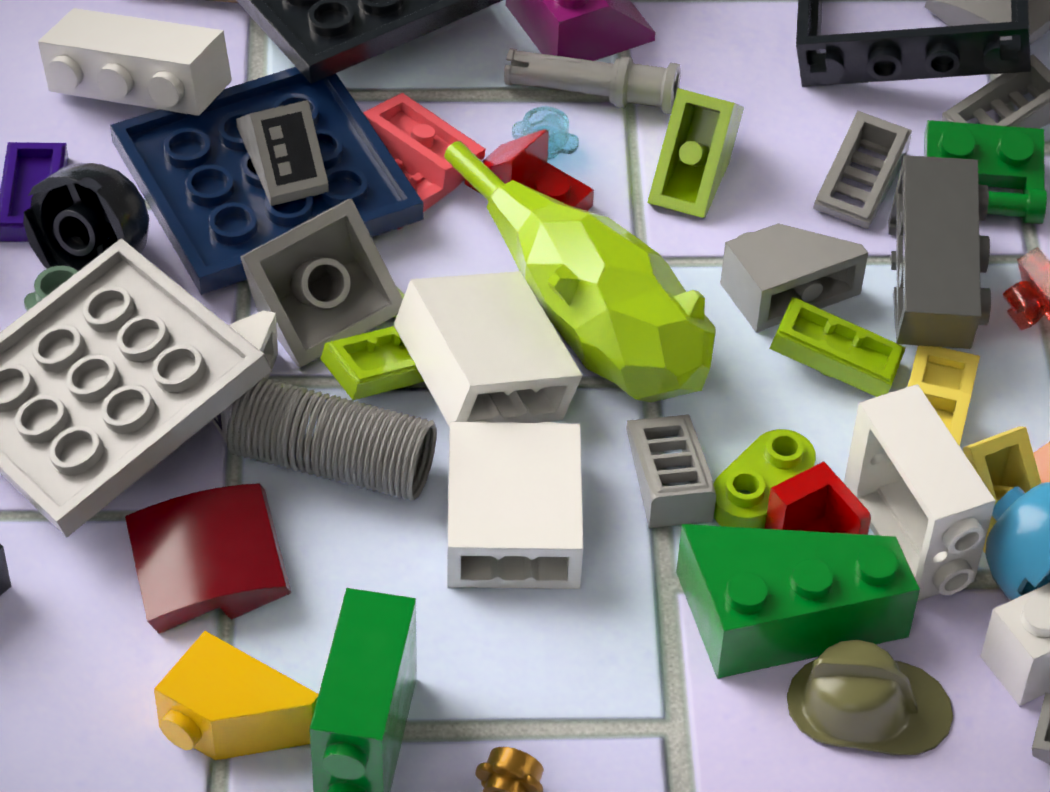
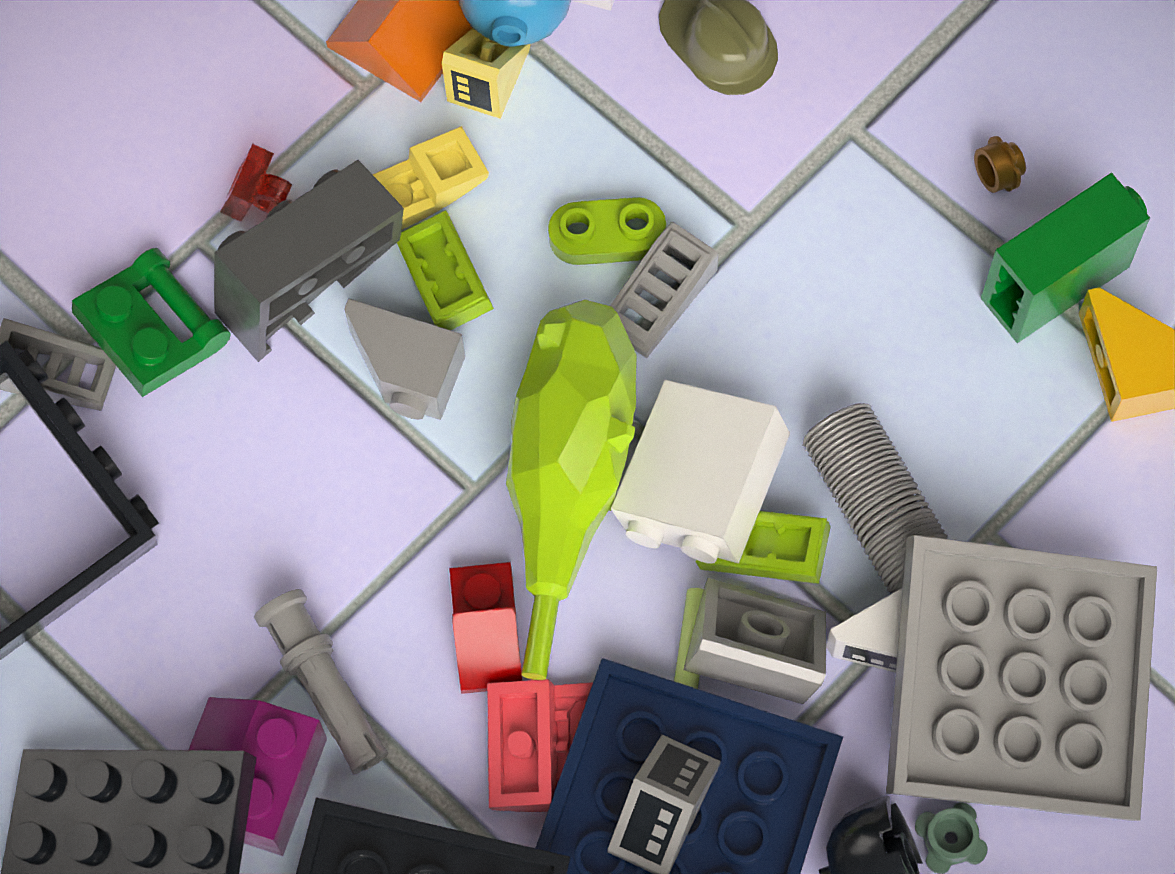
camera: 130 degrees left, 20 degrees up
dark red slope [125,483,292,634] -> none
white brick [447,421,583,589] -> none
clear light blue plate [512,106,579,160] -> none
lime slope [647,88,744,218] -> none
green wedge [676,524,920,679] -> none
red panel [764,461,871,535] -> none
light grey slope [813,110,912,229] -> none
white window [844,384,996,601] -> none

